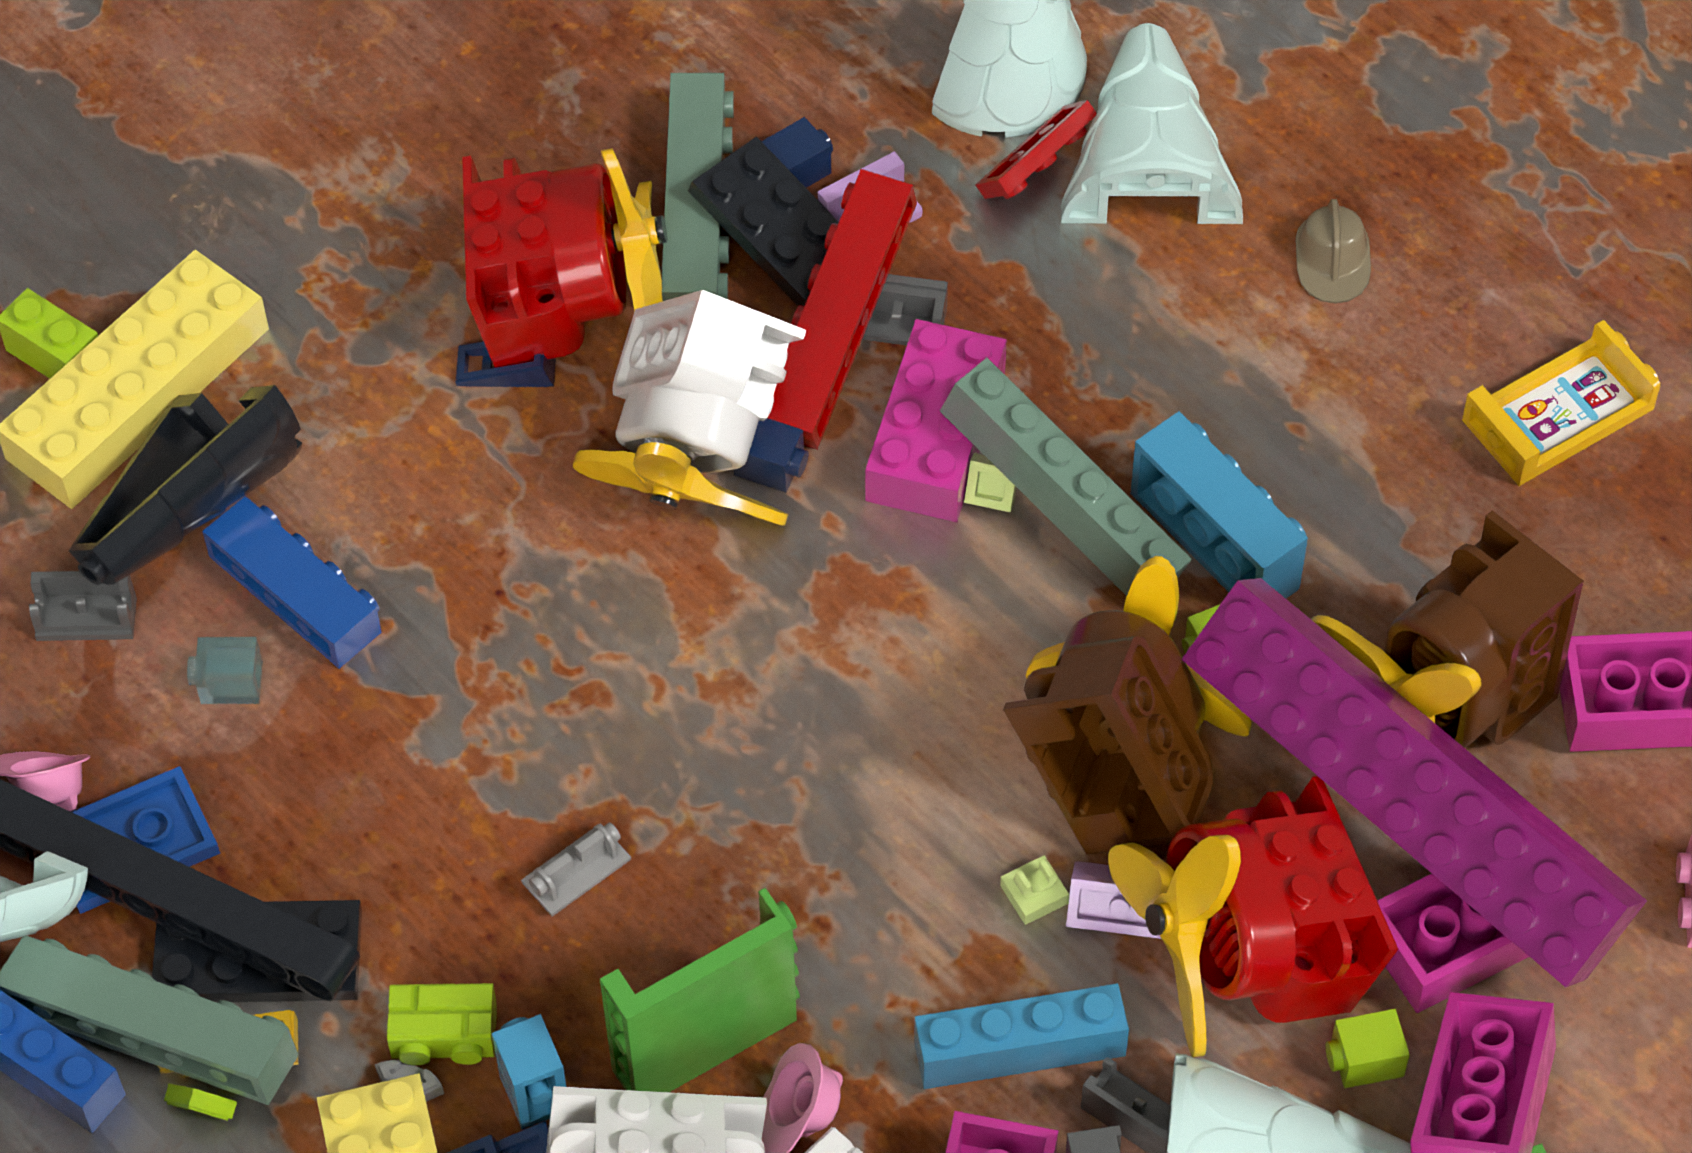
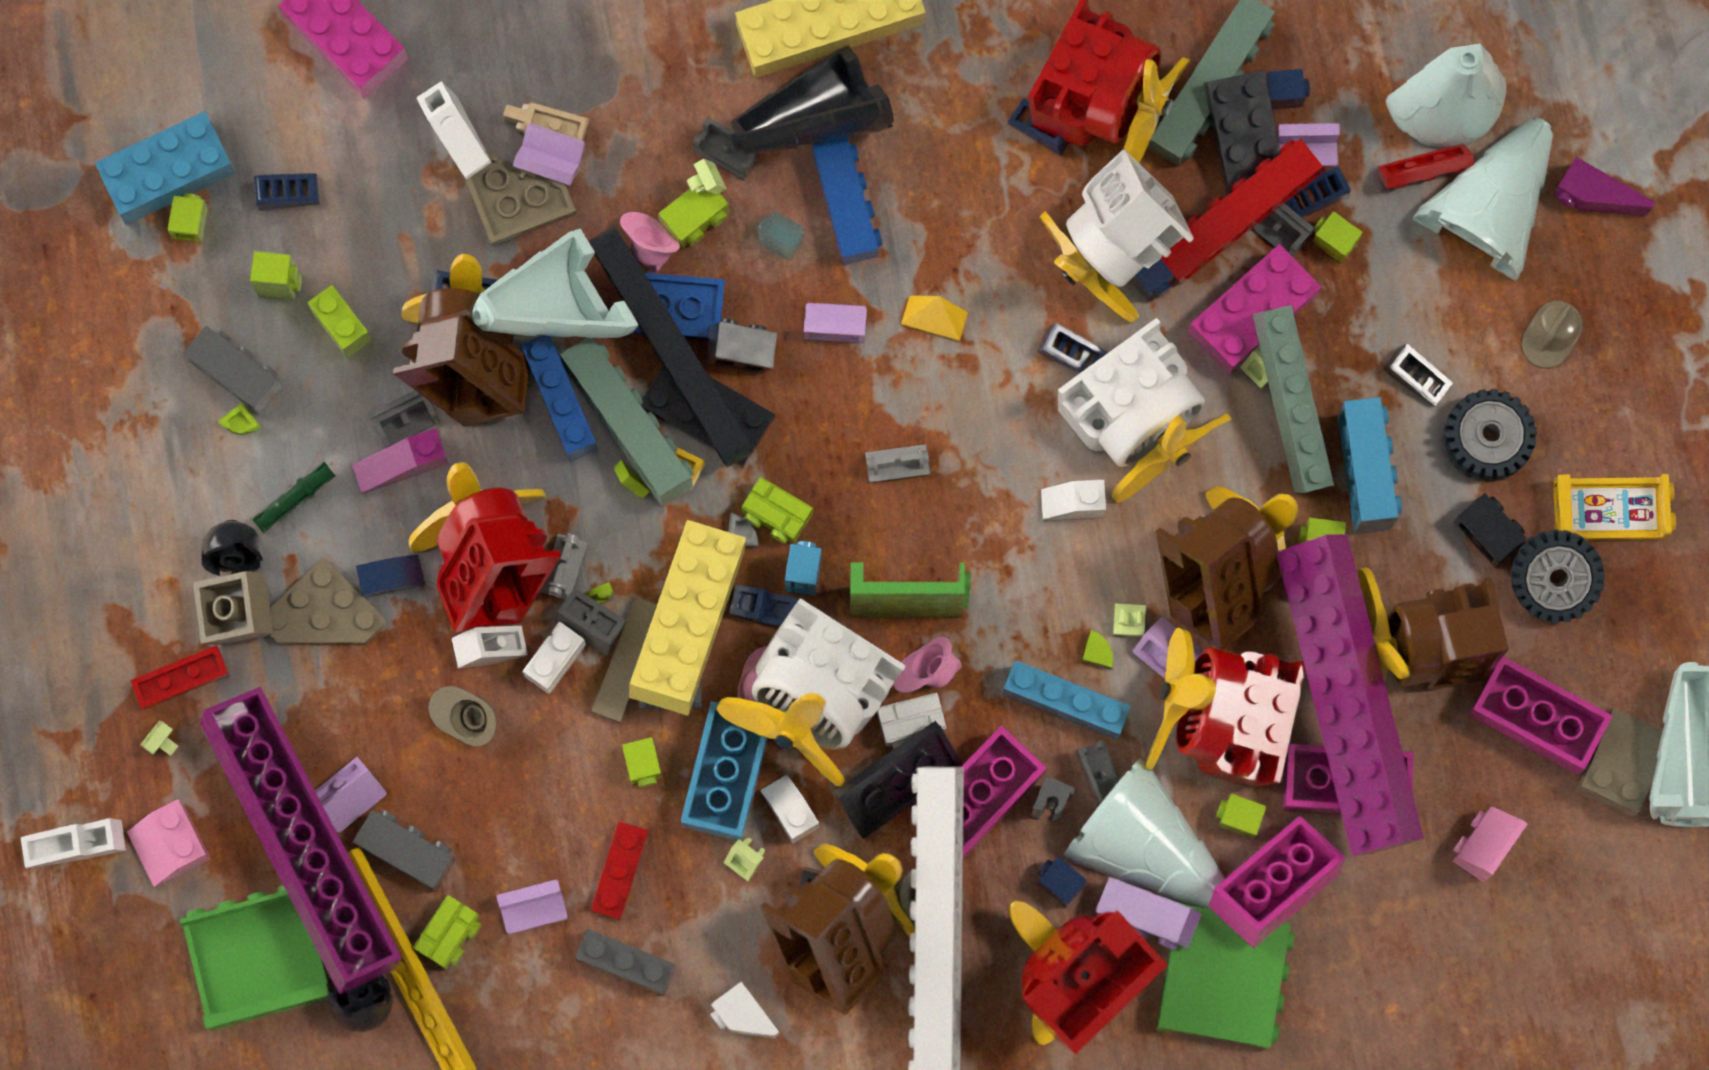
camera: 30 degrees right, 20 degrees up
none -> lime brick [658,189,729,249]
none -> yellowish green tile [687,159,727,195]
none -> brick [705,319,777,374]
none -> lavender panel [804,303,867,343]
none -> yellow slope [901,296,968,342]
none -> slope [1037,323,1108,373]
none -> white slope [1041,480,1106,521]
none -> white brick [1058,318,1232,503]
none -> lime tile [1082,630,1114,669]
none -> dark blue slope [1285,166,1351,218]
none -> lime brick [1312,211,1363,264]
none -> slope [1383,344,1453,407]
none -> wheel [1443,389,1537,482]
none -> black brick [1454,493,1527,568]
none -> wheel [1511,529,1605,623]
none -> magenta slope [1553,157,1655,216]

